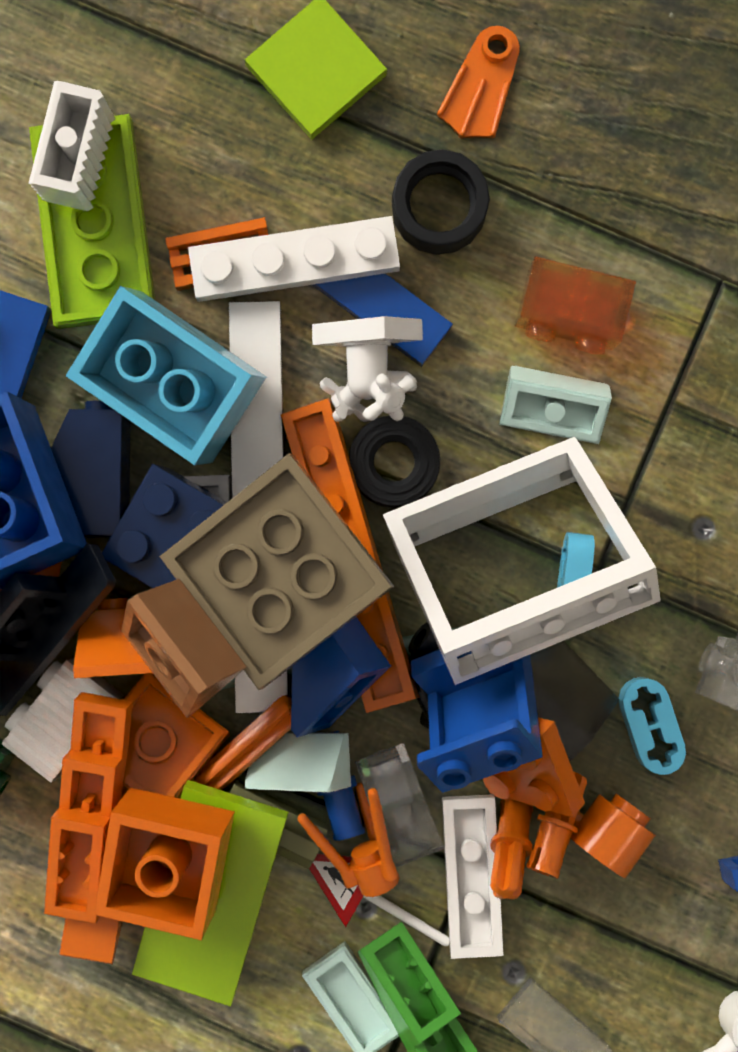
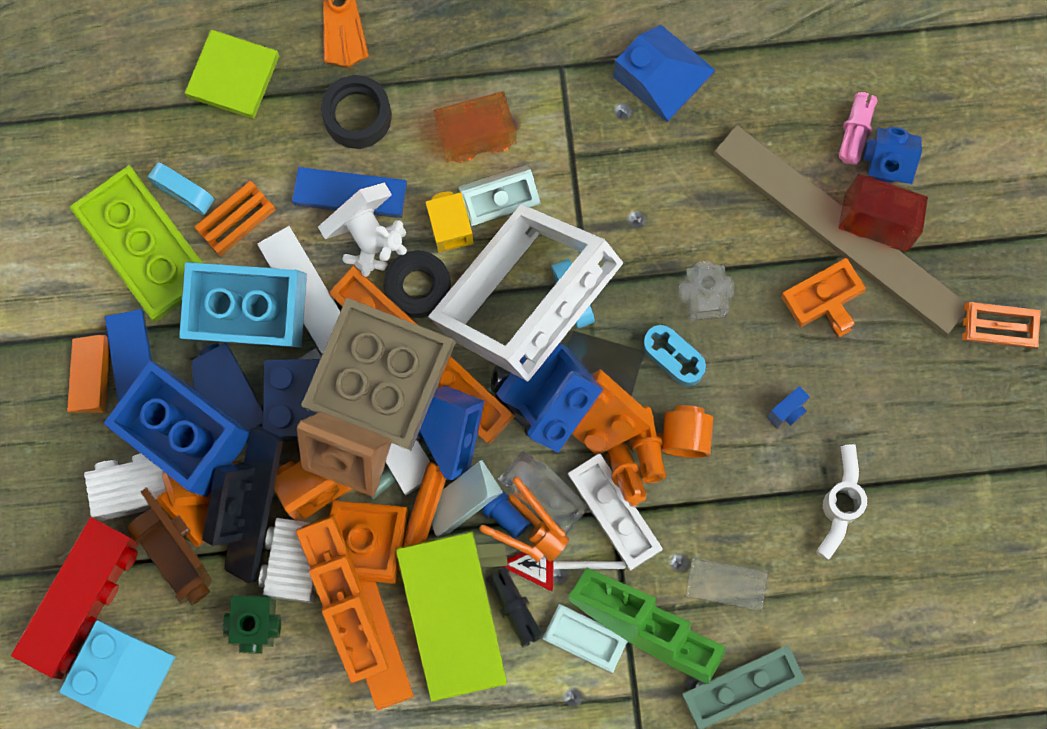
camera: 25 degrees left, 10 degrees down
white brick [28,81,115,211] -> none
orange brick [94,787,235,940] -> none
white plate [188,216,400,302] -> none
none -> medium azure beam [147,162,215,215]
none -> yellow brick [425,191,474,253]
none -> black pin [485,567,544,648]

